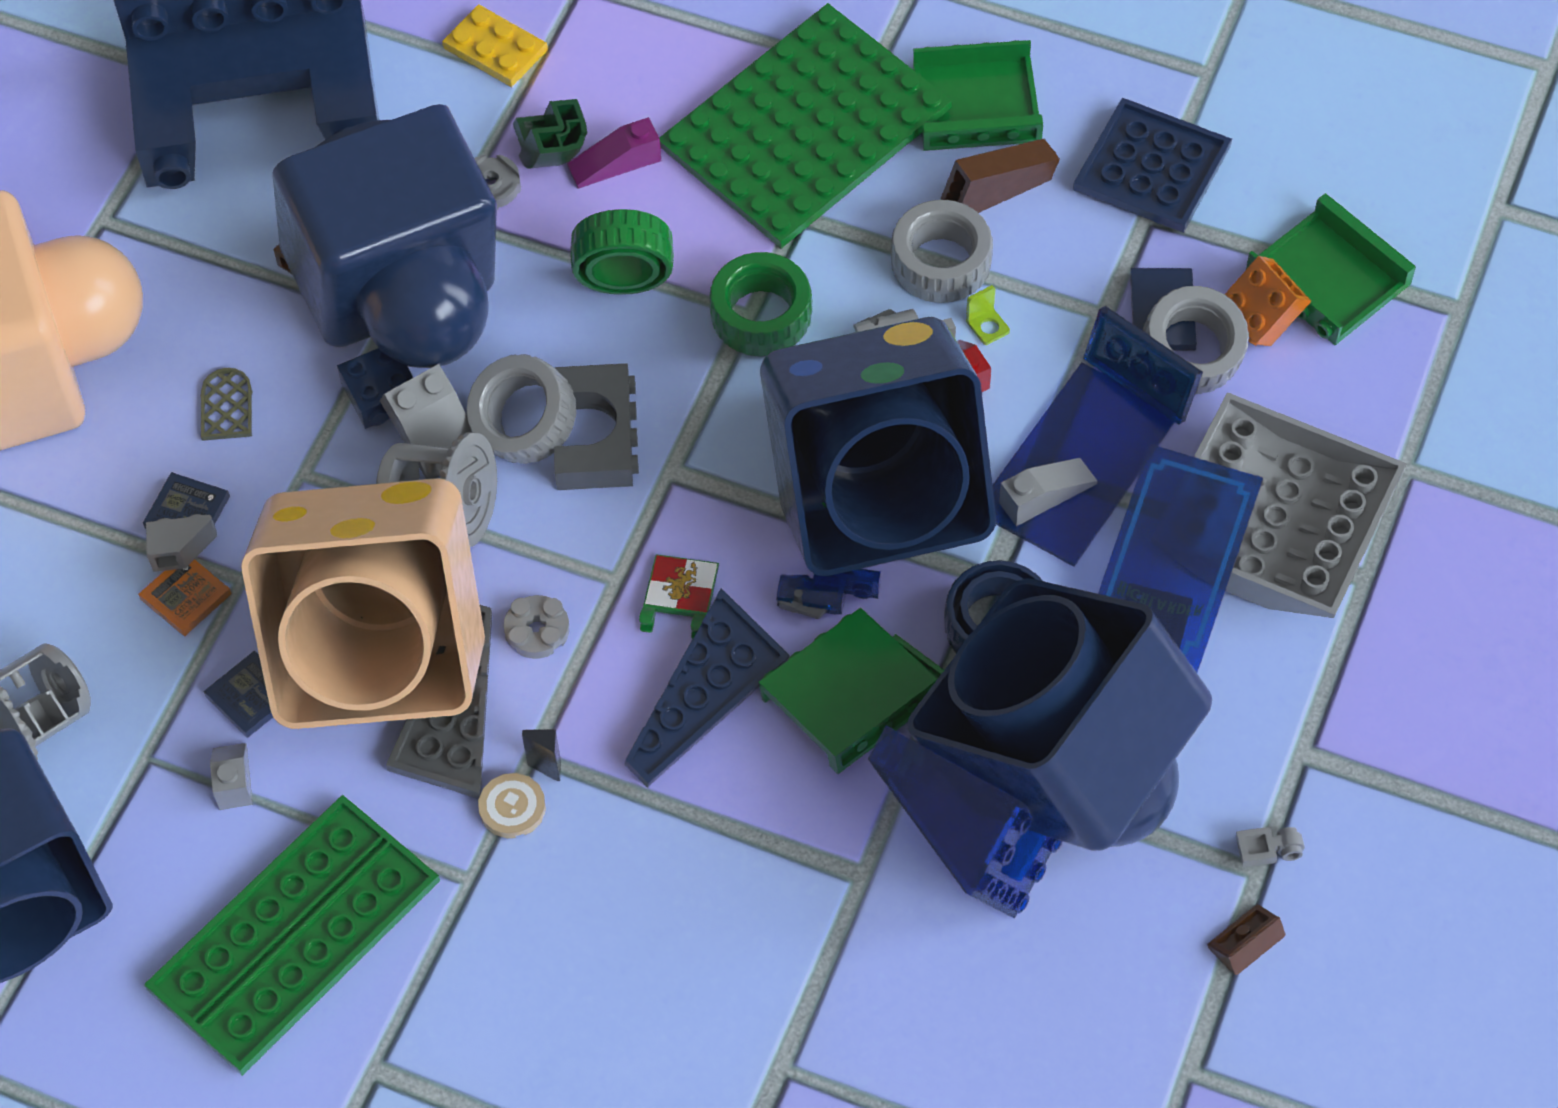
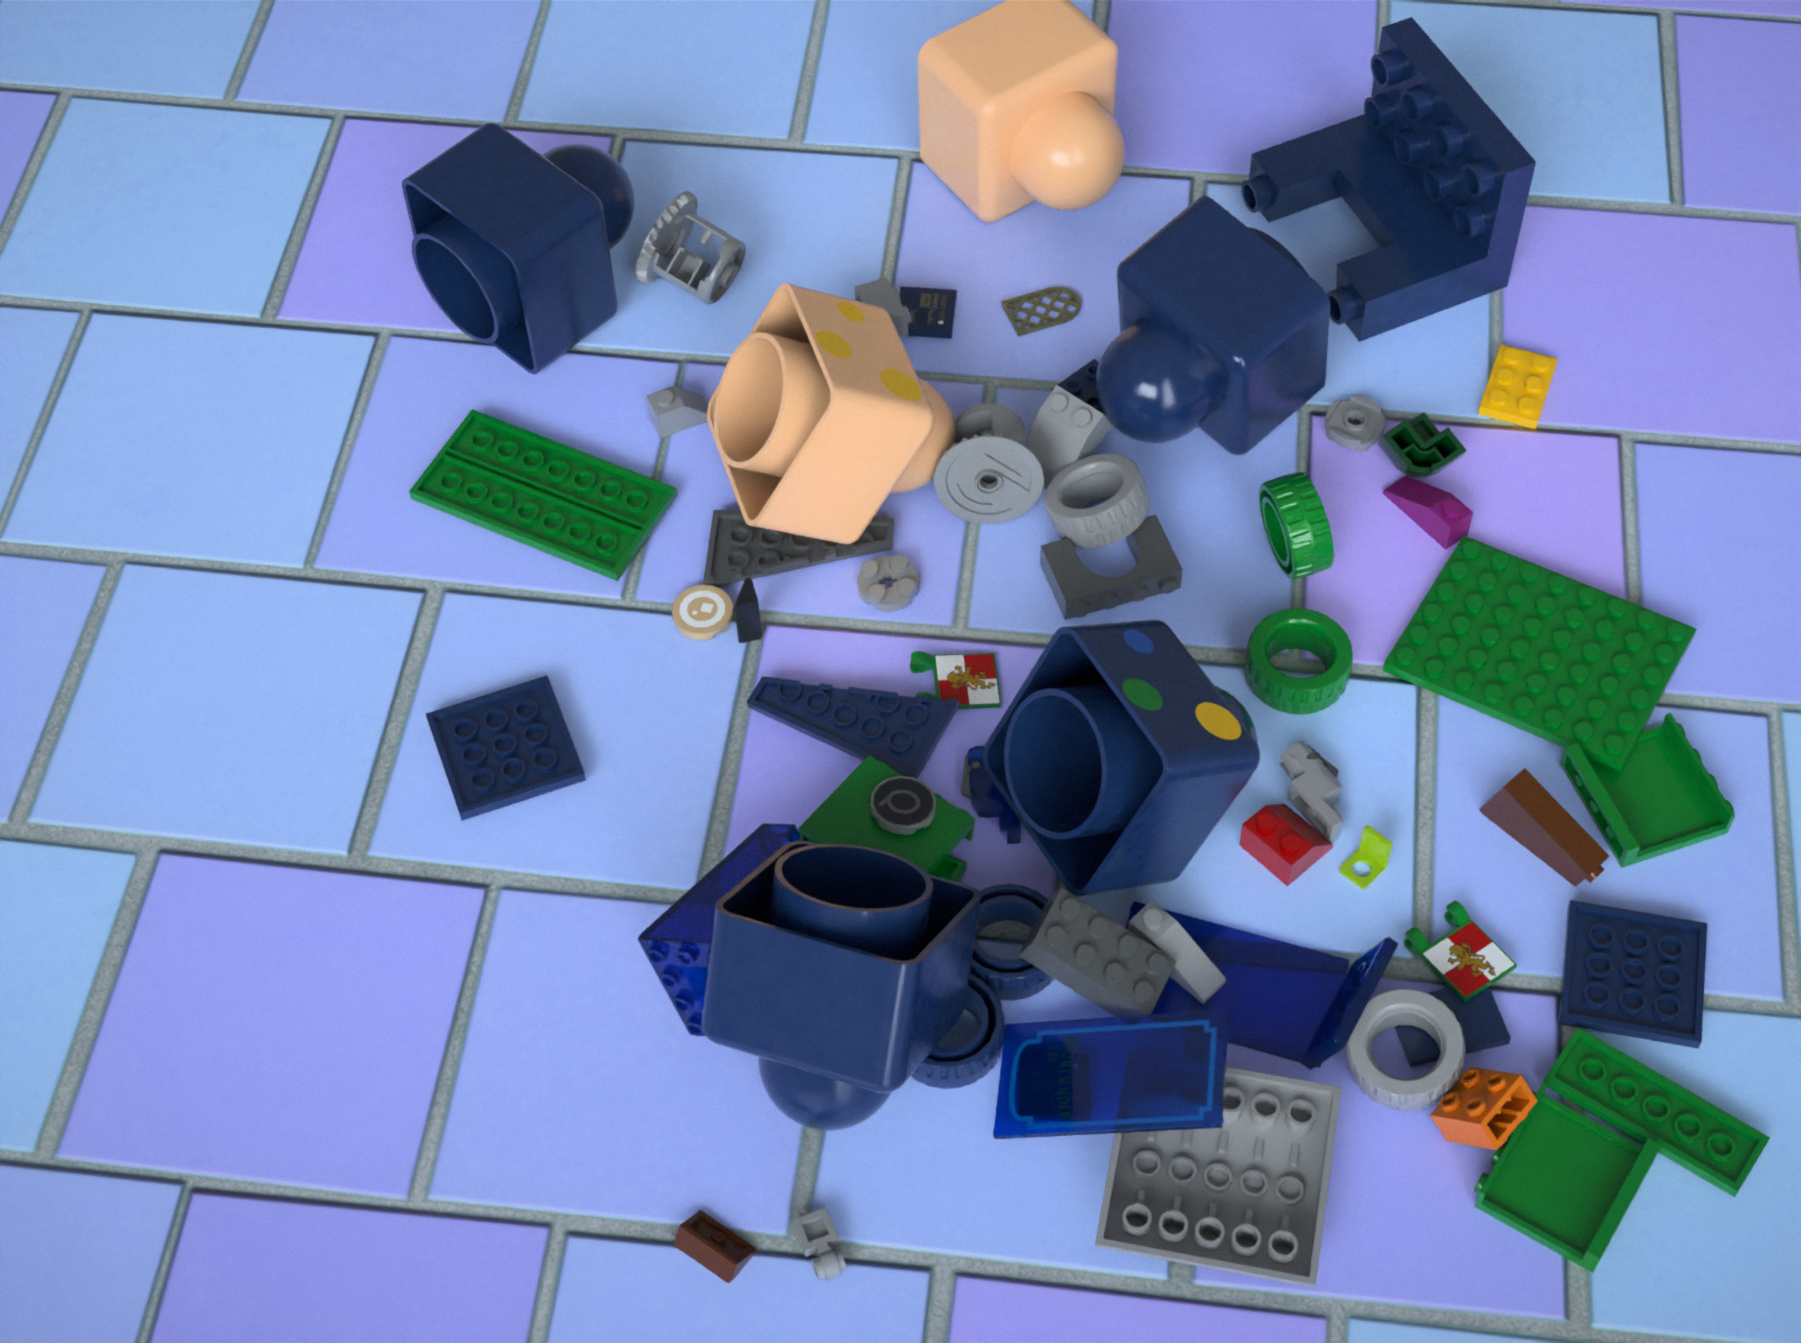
camera: 75 degrees right, 5 degrees down
light grey tyre [891,200,993,303] -> none
none -> dark blue plate [426,675,586,821]
none -> tile [870,776,936,835]
none -> dark grey brick [1018,888,1177,1026]
none -> flag [1404,901,1517,1002]
none -> green plate [1543,1027,1770,1197]

